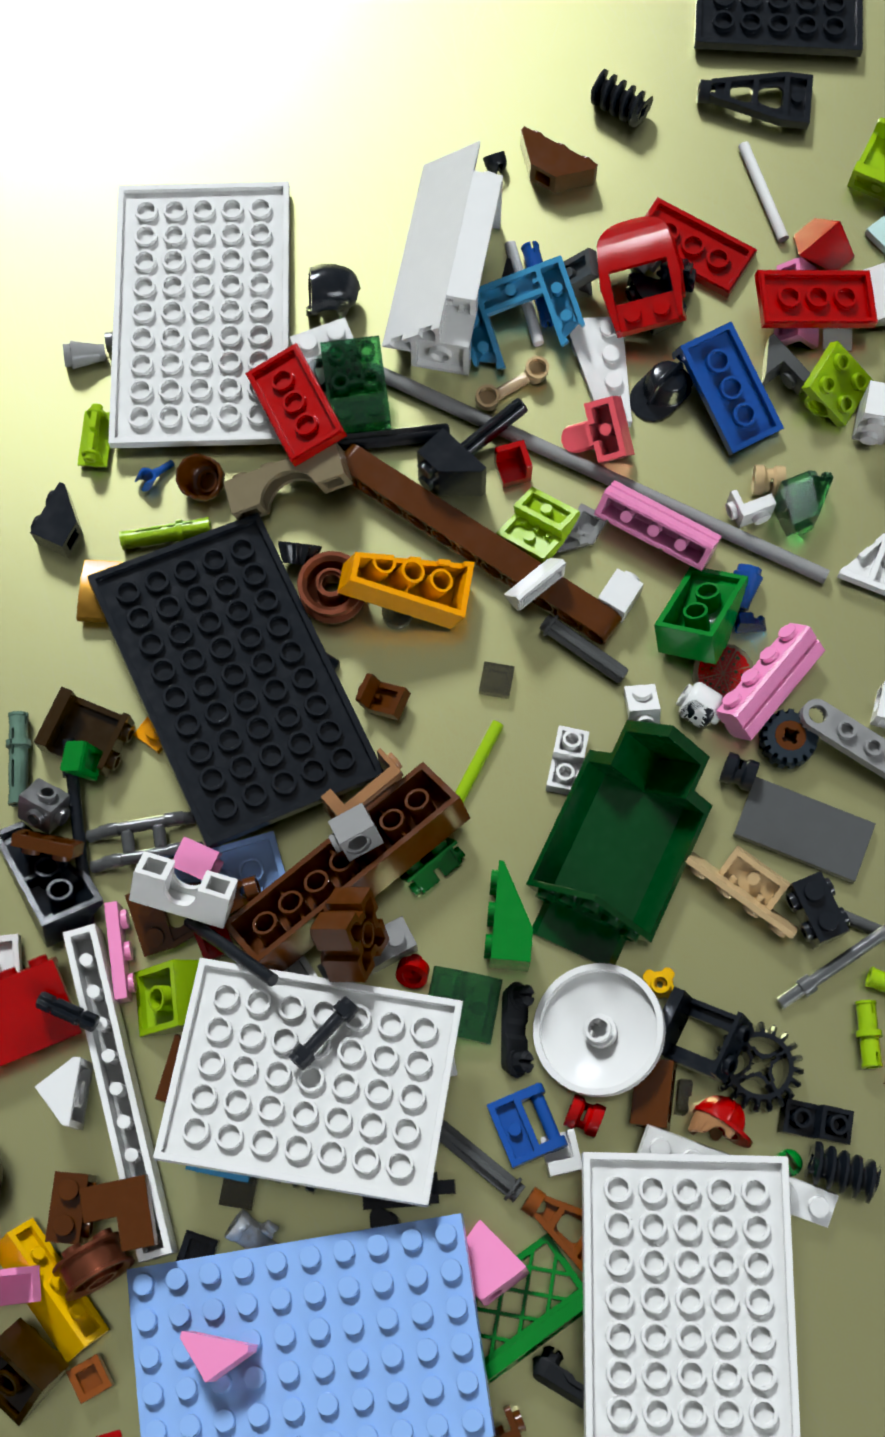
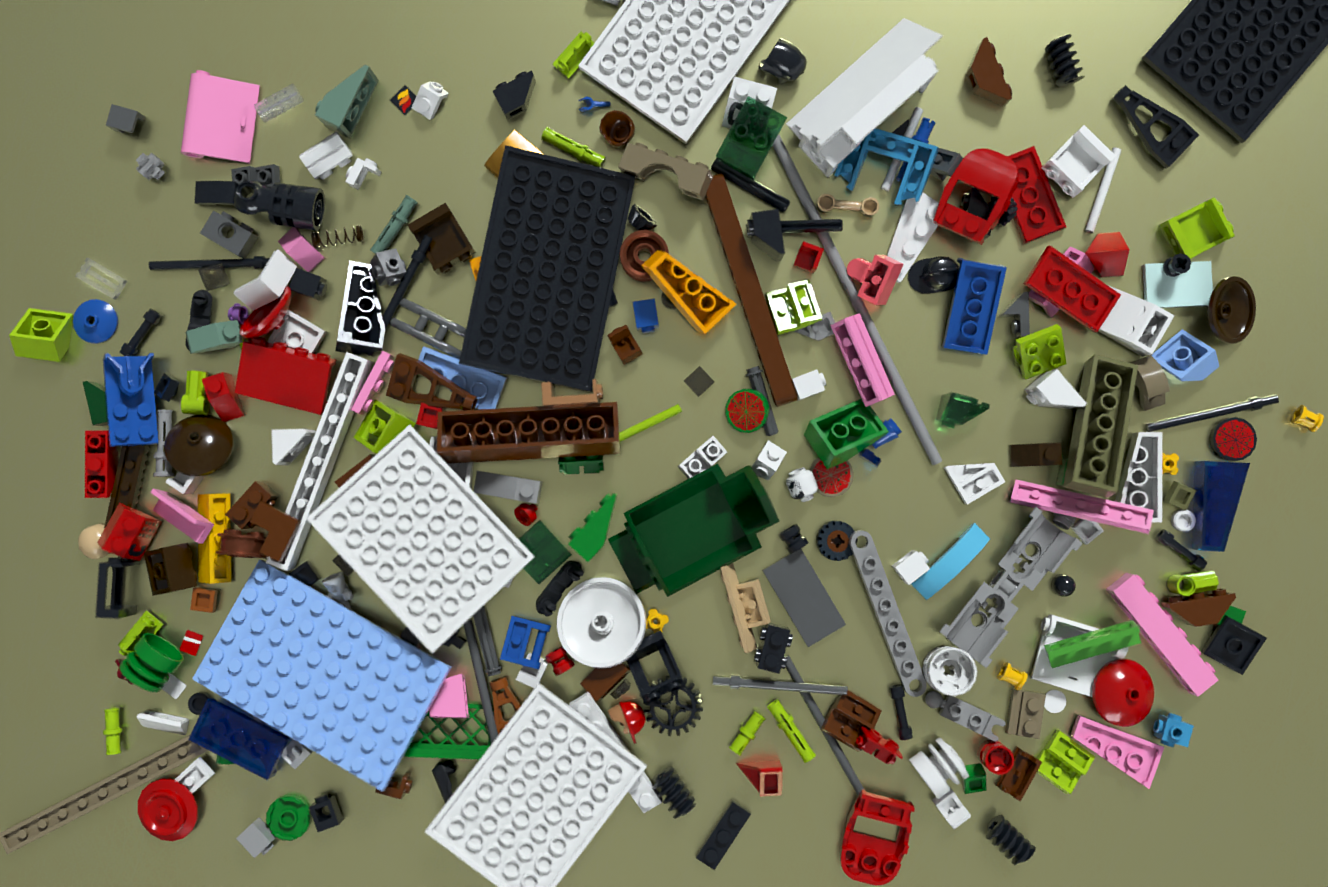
camera: 30 degrees right, 15 degrees up
reddish brown plate [10,829,85,862] -> none
black axle [35,991,100,1032] -> none
green slope [60,741,103,781] -> none
white arch [129,851,238,929] -> none
bright pink brick [173,836,224,880] -> none
bright pink slope [180,1330,258,1383] -> none
black bar [184,918,278,986] -> none
red tile [245,343,347,467] -> none
black bar [288,996,359,1071] -> none
reddish brown brick [310,887,390,983] -> none
light grey brick [328,803,384,861] -> none
black hinge [483,151,507,174] -> none
white slope [504,558,566,611] -> none
bright pink brick [716,623,825,741] -> none
white bracket [725,490,777,528] -> none
tan wheel [751,465,786,496] -> none
green hinge [776,1149,803,1177] -> none
black slope [778,1098,854,1145] -> none
white sticker [823,328,852,351] -> none
none -> dark grey piece [463,620,498,744]
none -> blue brick [633,298,659,333]
none -> tile [725,388,770,433]
none -> white panel [1041,125,1116,198]

